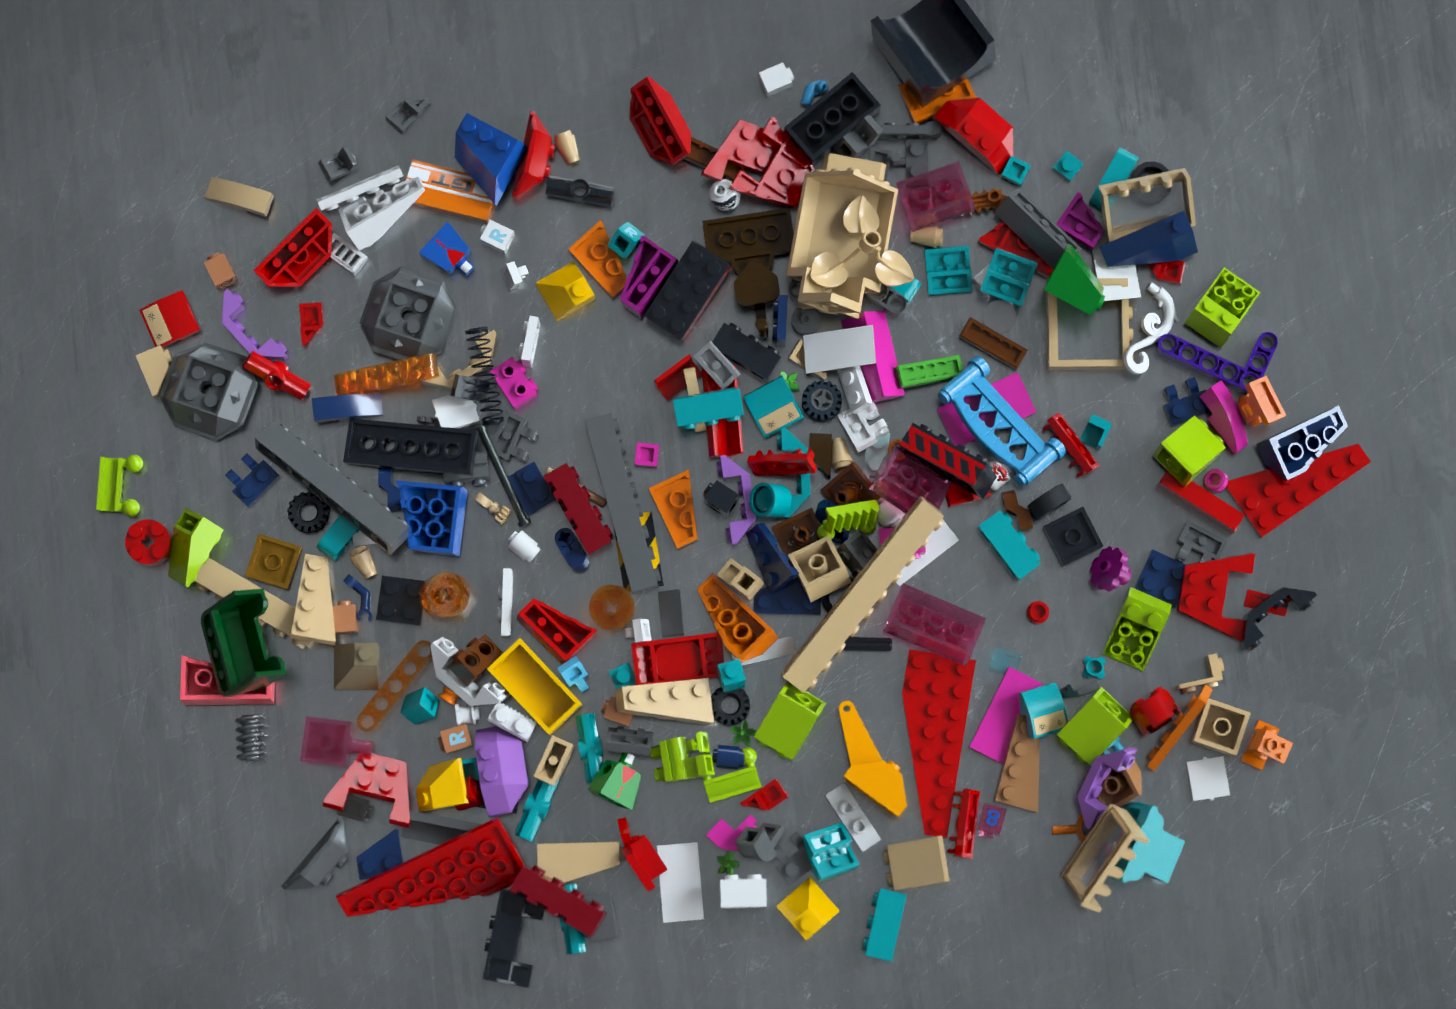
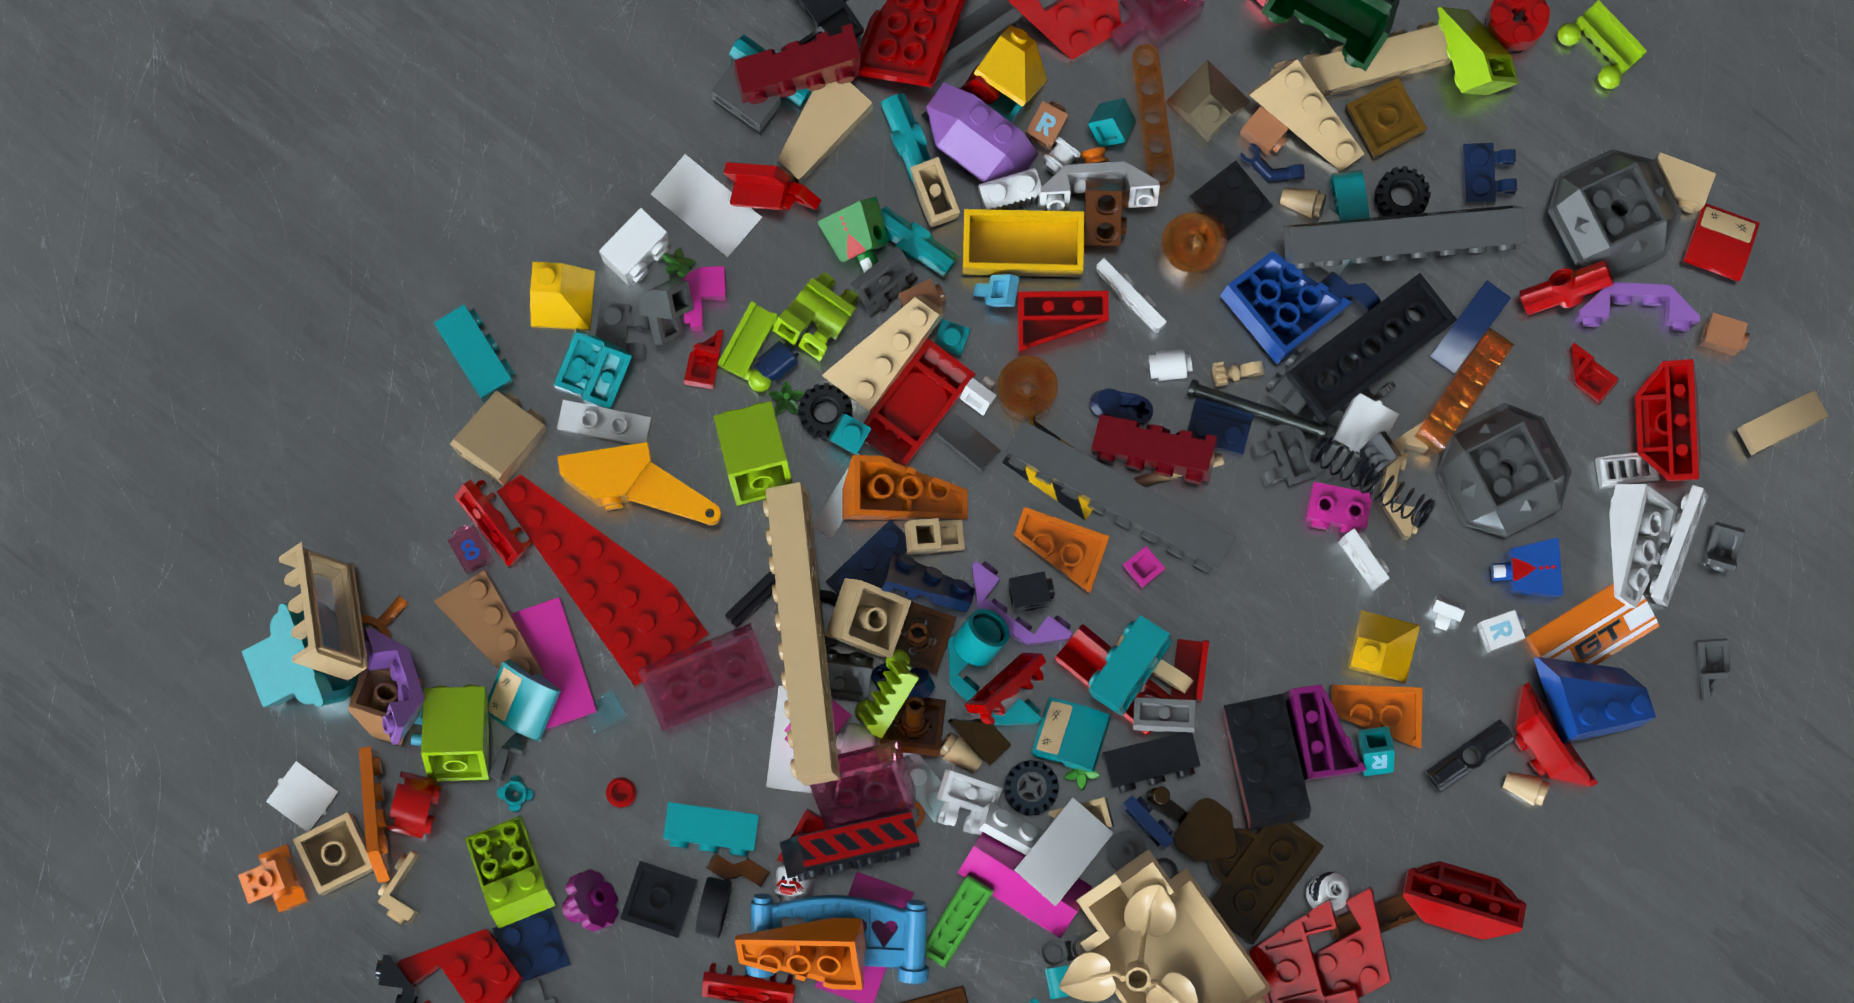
camera: 135 degrees right, 0 degrees up
none -> orange wedge [735,918,866,990]

